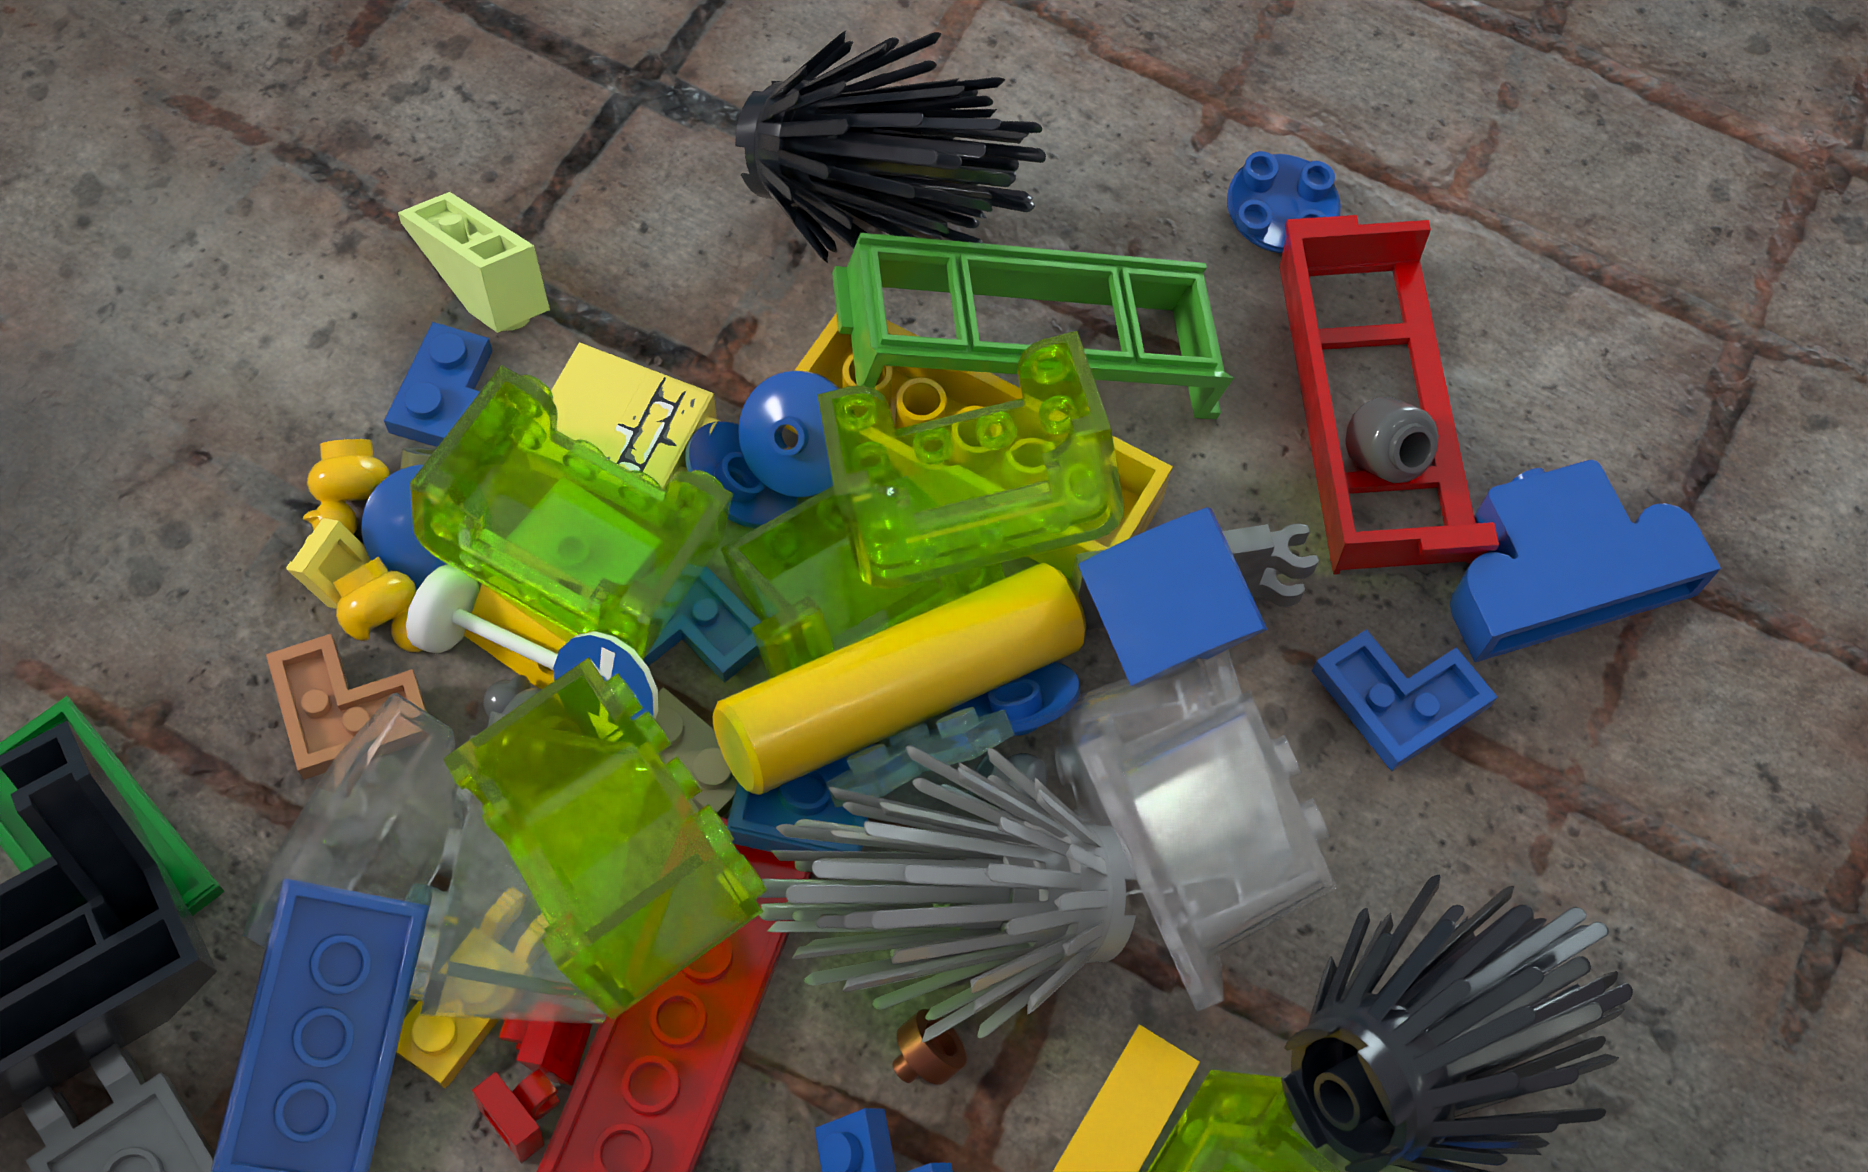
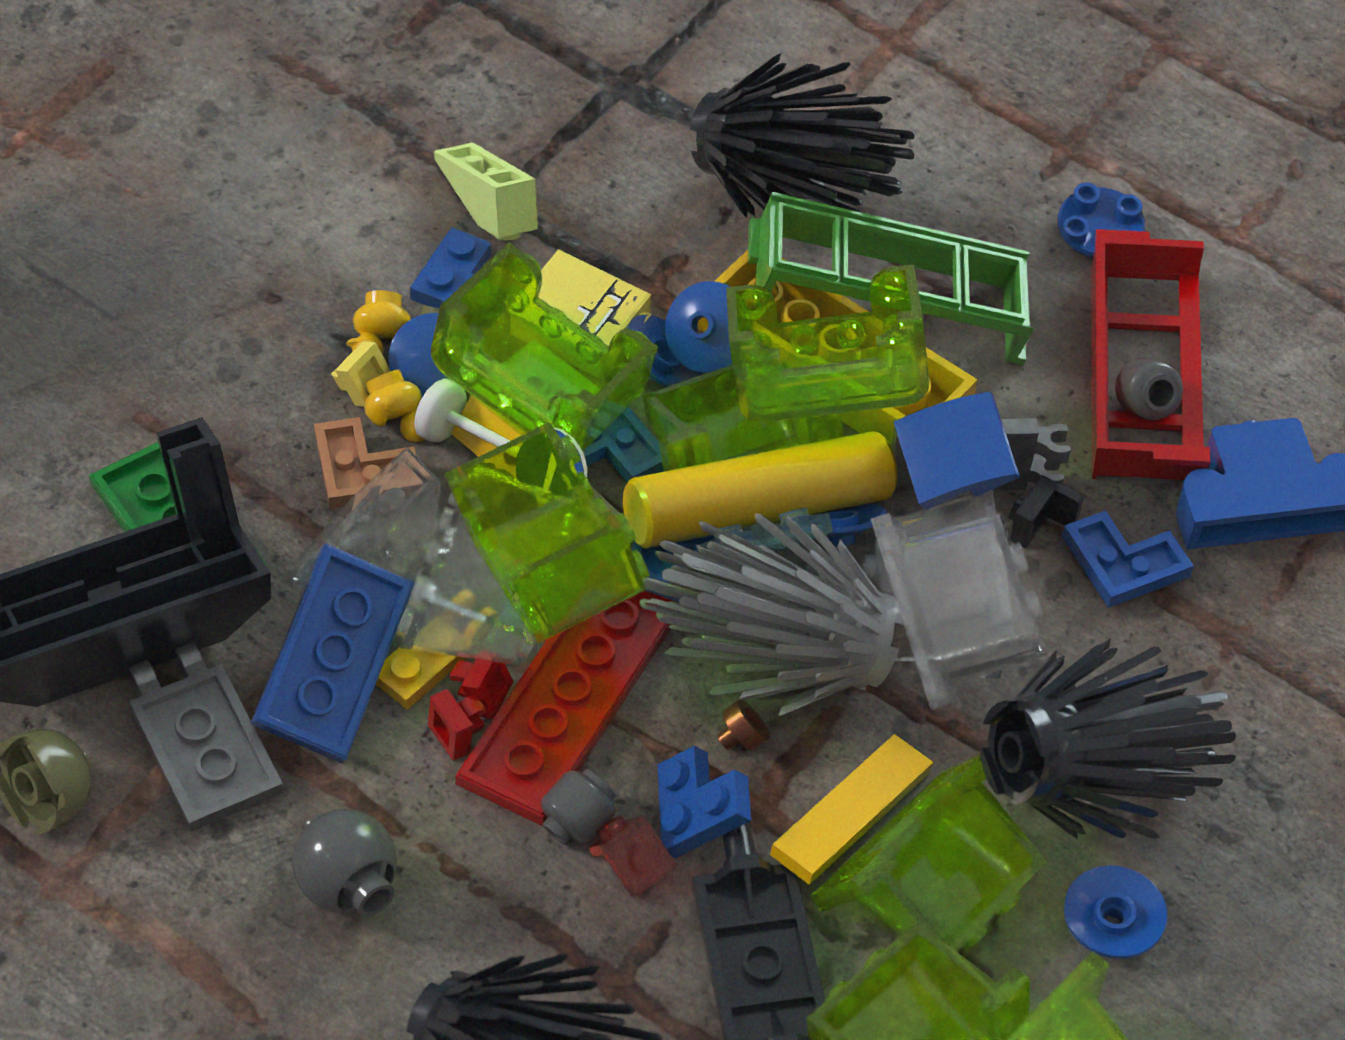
camera: 10 degrees right, 10 degrees down
none -> black bracket [1008,475,1084,549]

